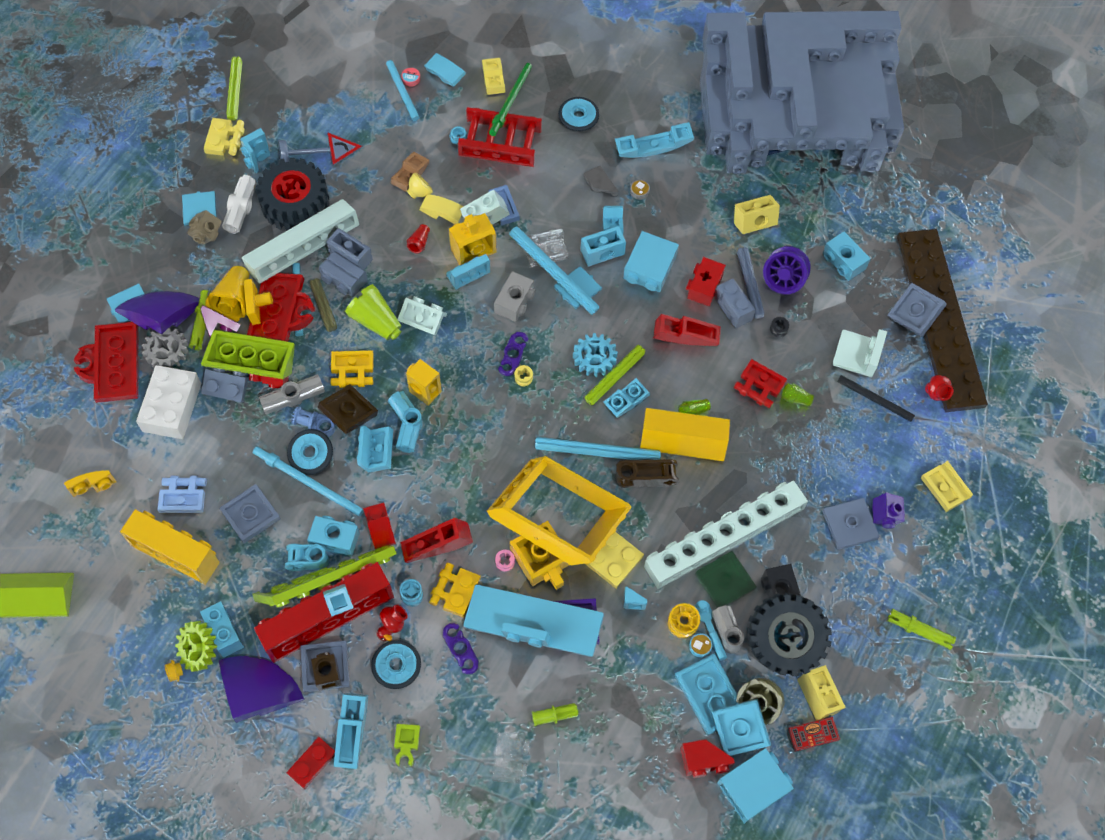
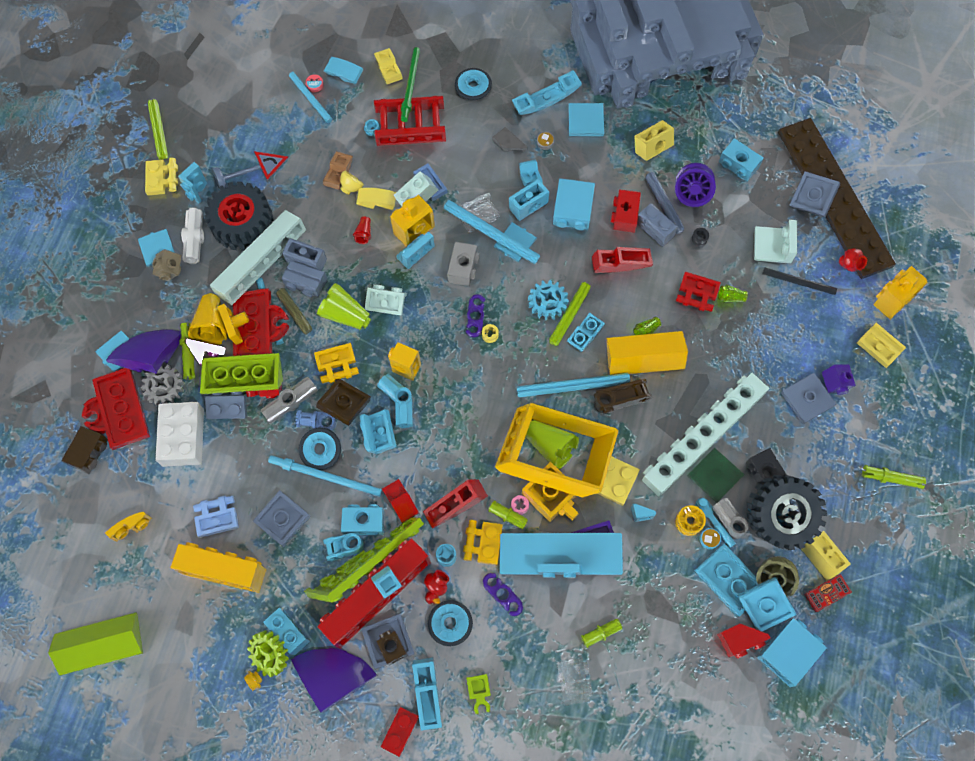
camera: 10 degrees left, 5 degrees up
none -> dark brown brick [61,426,108,474]
none -> lime axle [488,500,528,529]
none -> lime cone [525,420,579,469]
none -> medium azure tile [568,103,604,136]
none -> yellow hinge [873,266,928,320]

